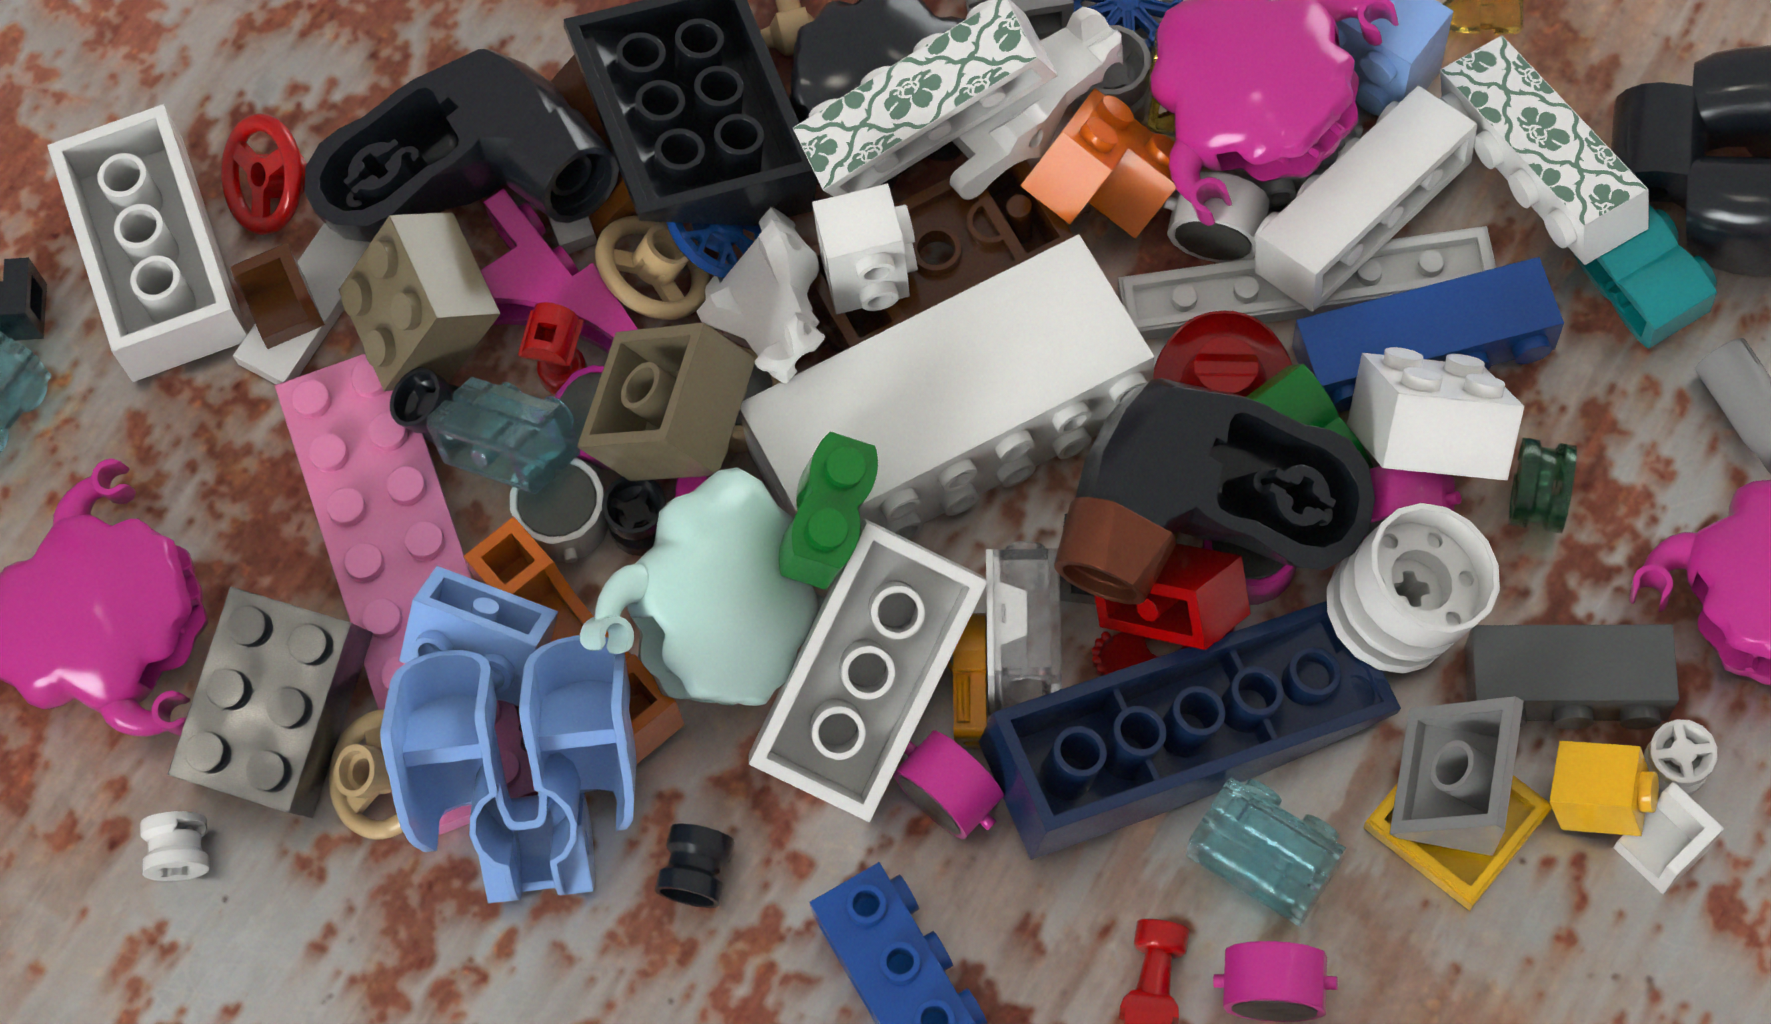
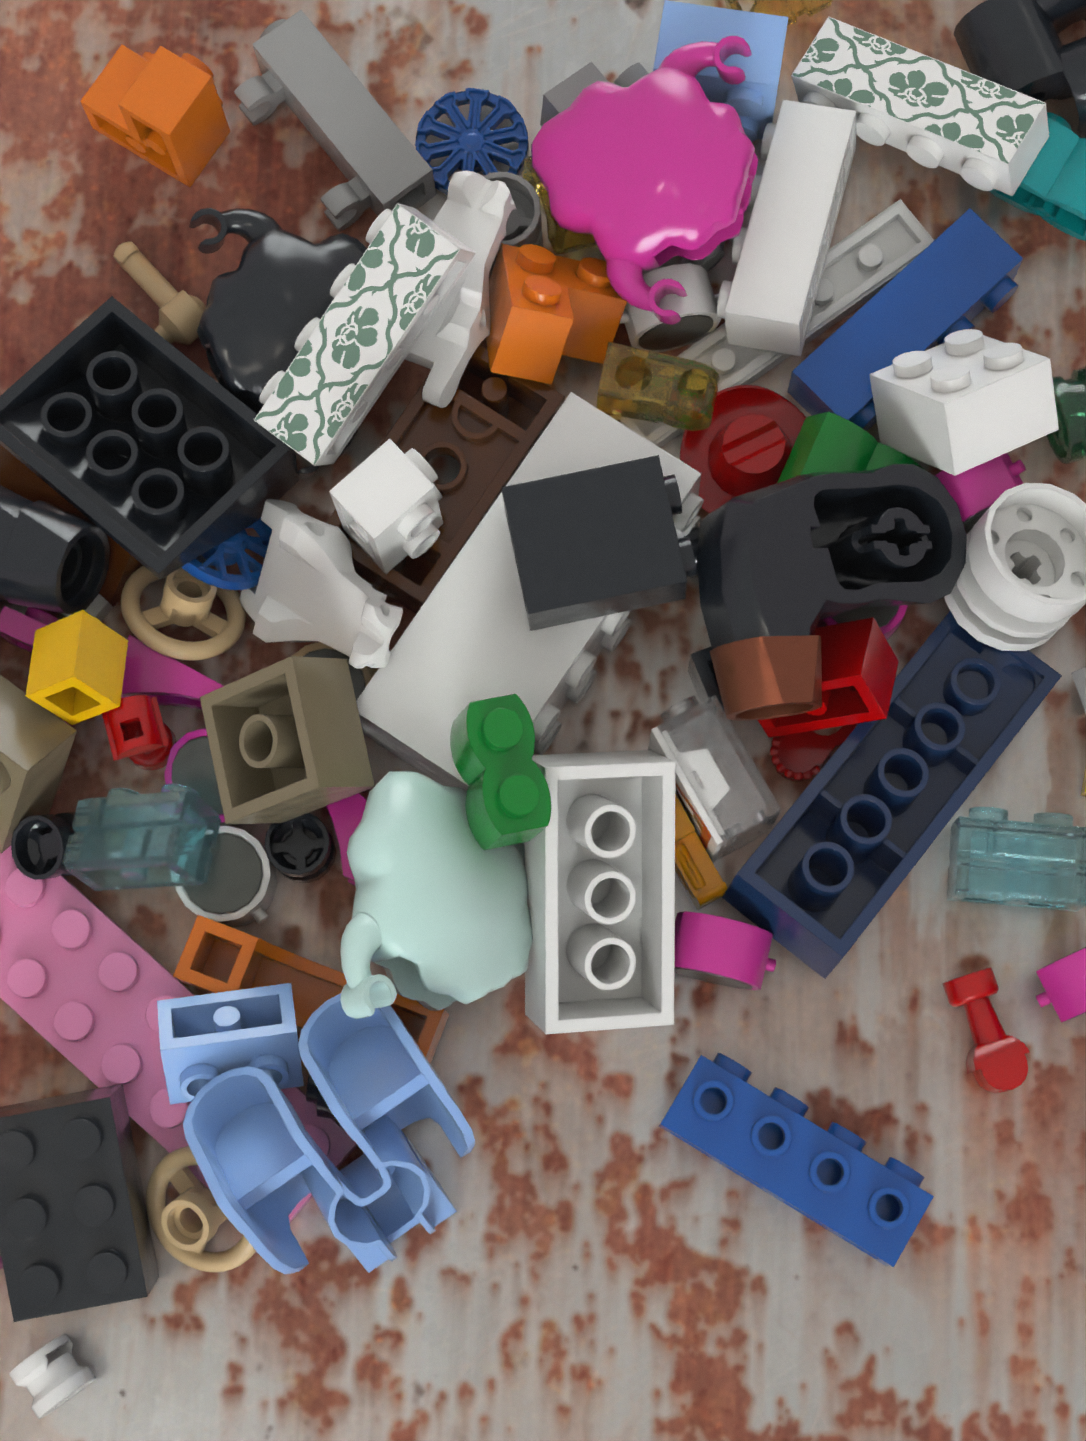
camera: 30 degrees left, 10 degrees up
black wheel [655,823,735,908] -> none
none -> yellow brick [25,610,128,725]
none -> black brick [501,455,697,631]
none -> clear yellow leg [597,342,720,431]

